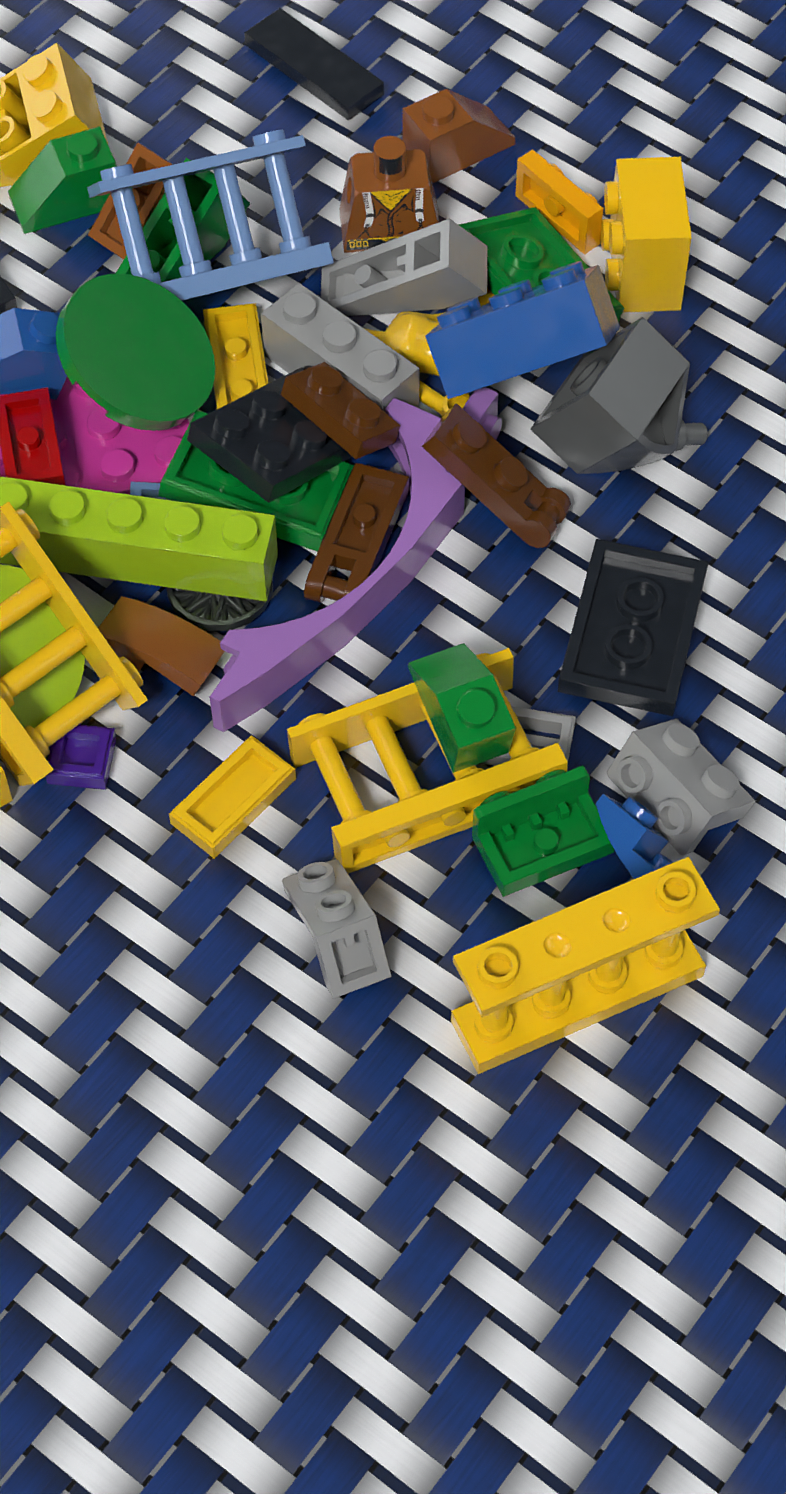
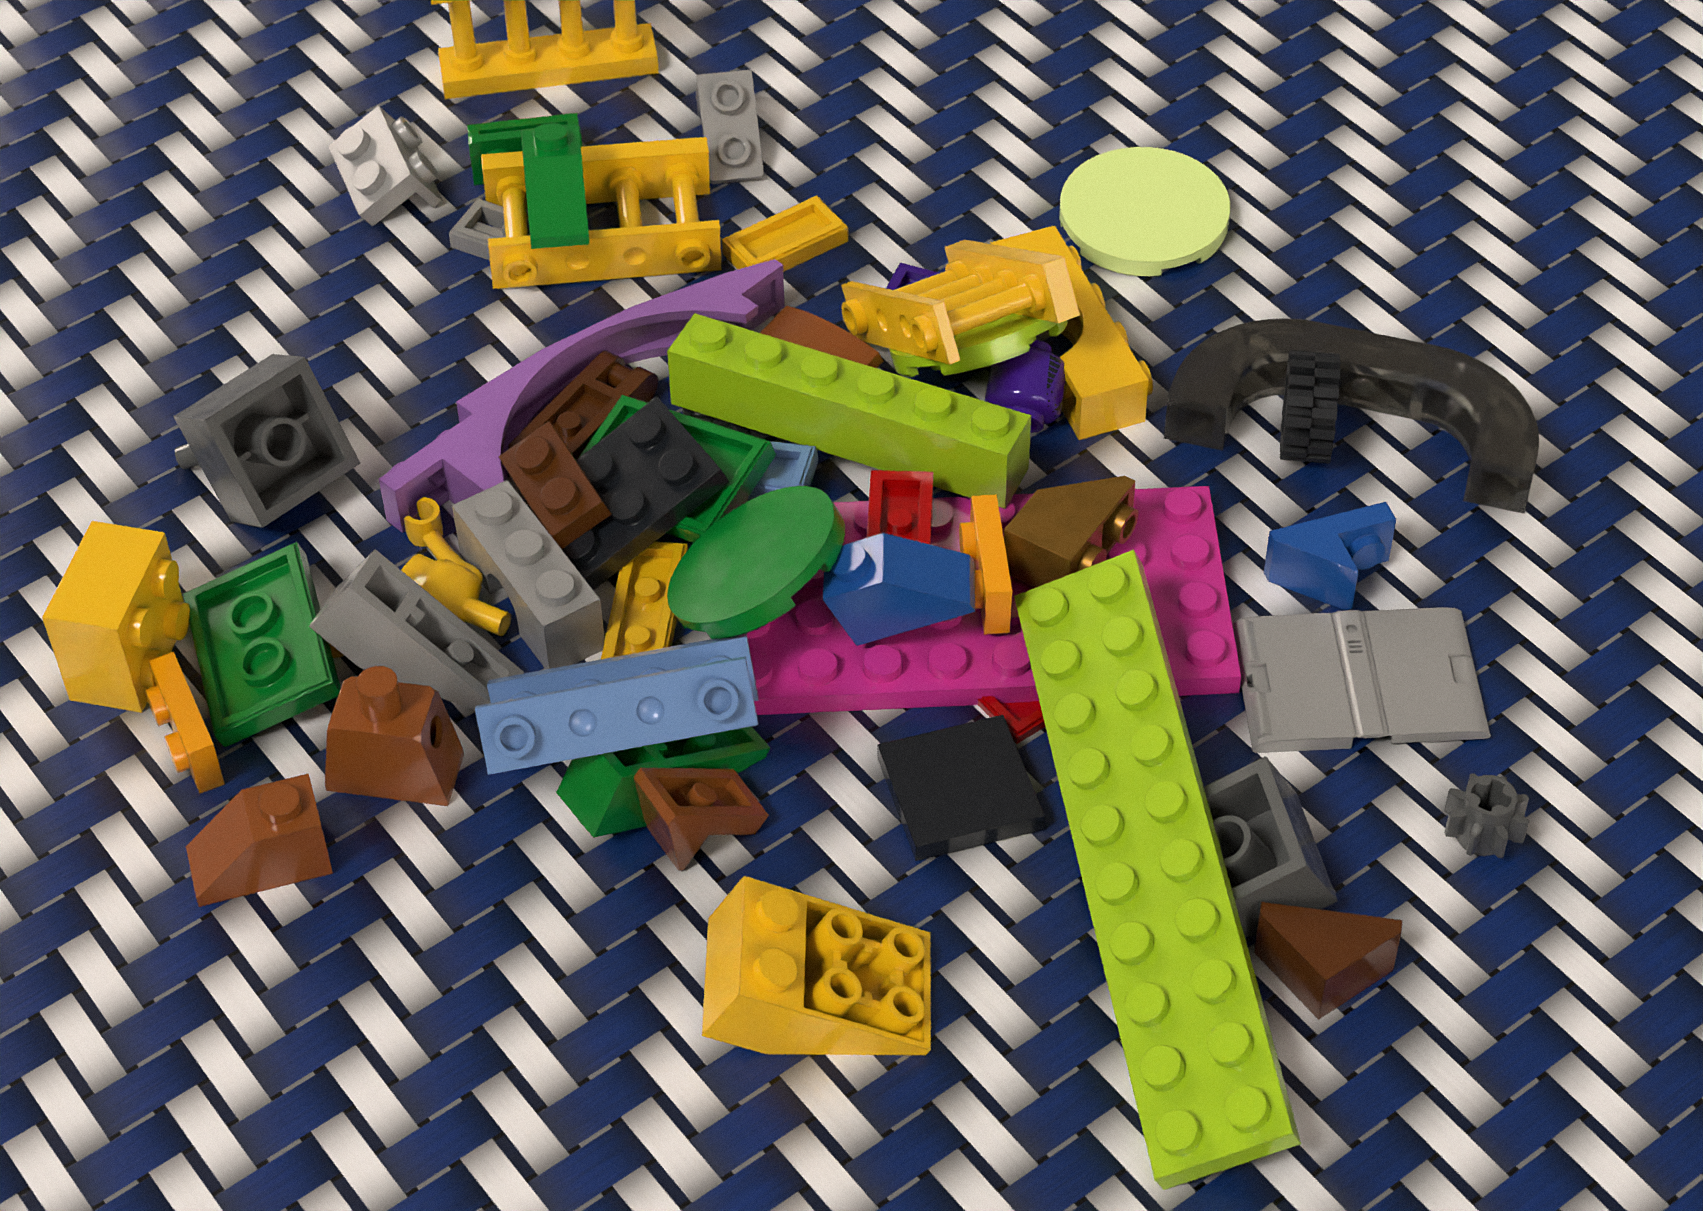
camera: 165 degrees left, 10 degrees down
green slope [8,126,116,234] -> none
black tile [244,8,384,121] -> none
reddish brown plate [421,403,571,548] -> none
blue brick [425,261,620,399] -> none
black plate [558,539,708,717] -> none
blue slope [596,794,674,879] -> none

